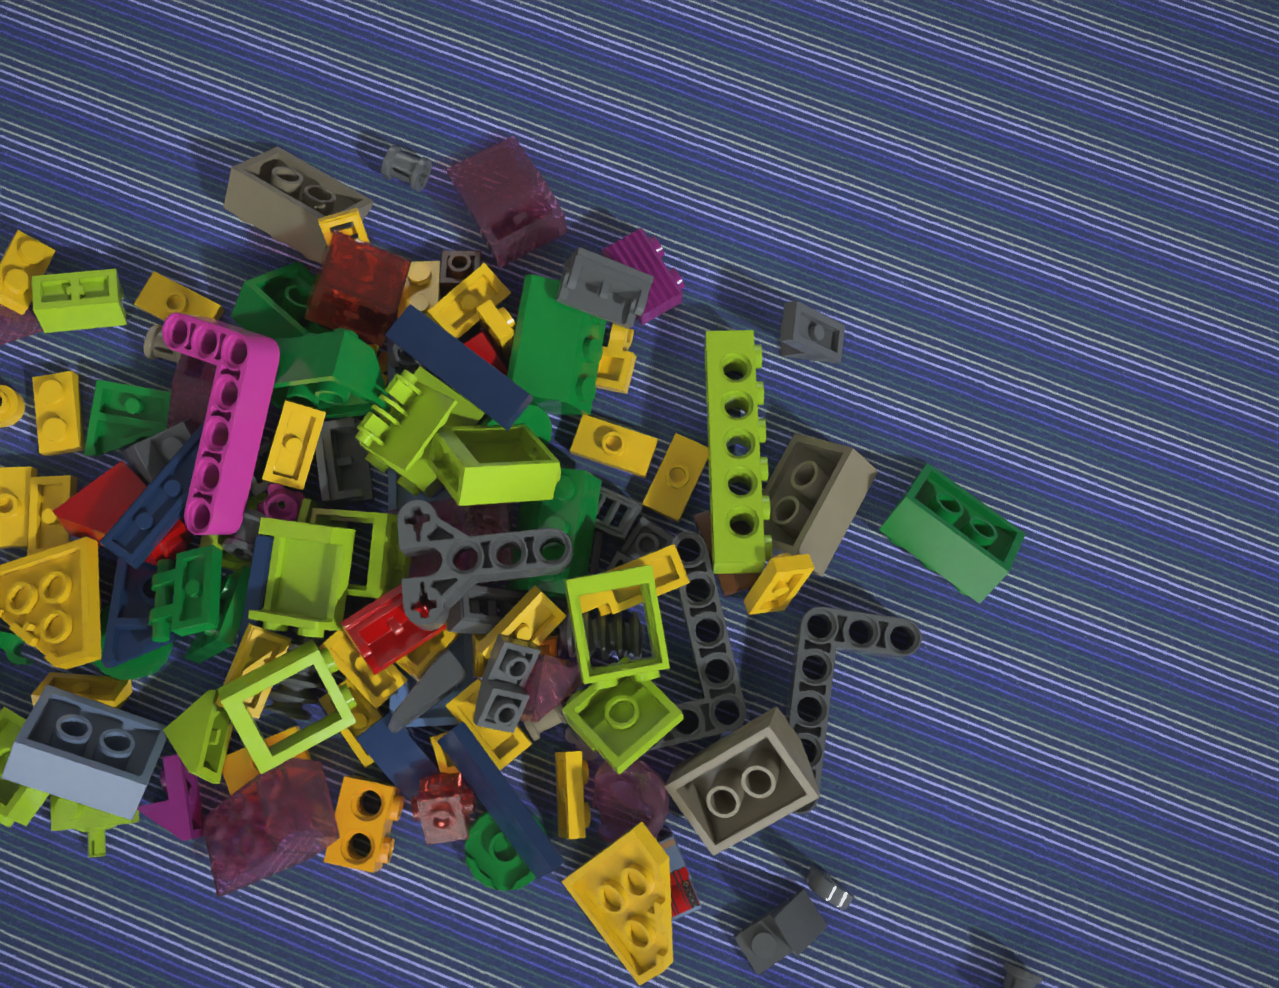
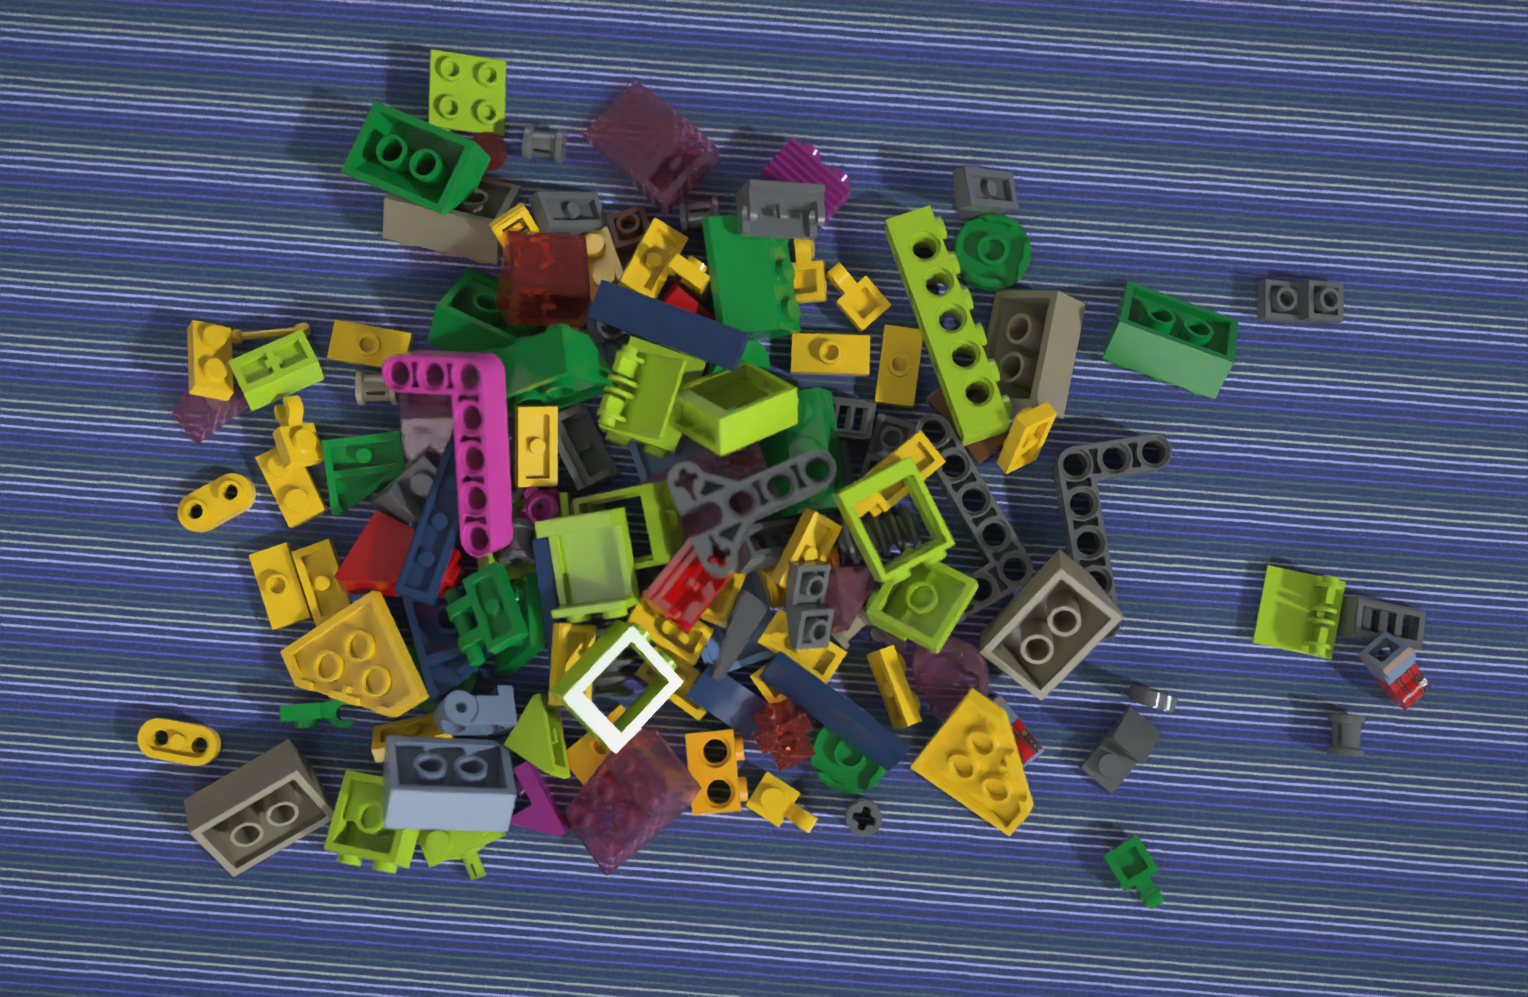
camera: 15 degrees left, 5 degrees up
none -> yellow hinge [231,323,311,344]
none -> yellow plate [272,395,324,469]
none -> green slope [341,101,491,216]
none -> lime hinge [428,49,506,137]
none -> sand blue leg [433,685,517,736]
none -> clear red plate [472,132,508,171]
none -> dark grey slope [528,192,609,247]
none -> dark grey bush [679,195,720,234]
none -> yellow plate [745,771,818,833]
none -> yellow plate [826,262,891,333]
none -> dark grey bush [845,798,882,837]
none -> green tile [954,213,1032,291]
none -> lime hinge [1252,565,1346,660]
none -> dark grey slope [1257,279,1343,323]
none -> dark grey slope [1336,596,1427,650]
none -> leg [1358,631,1431,710]

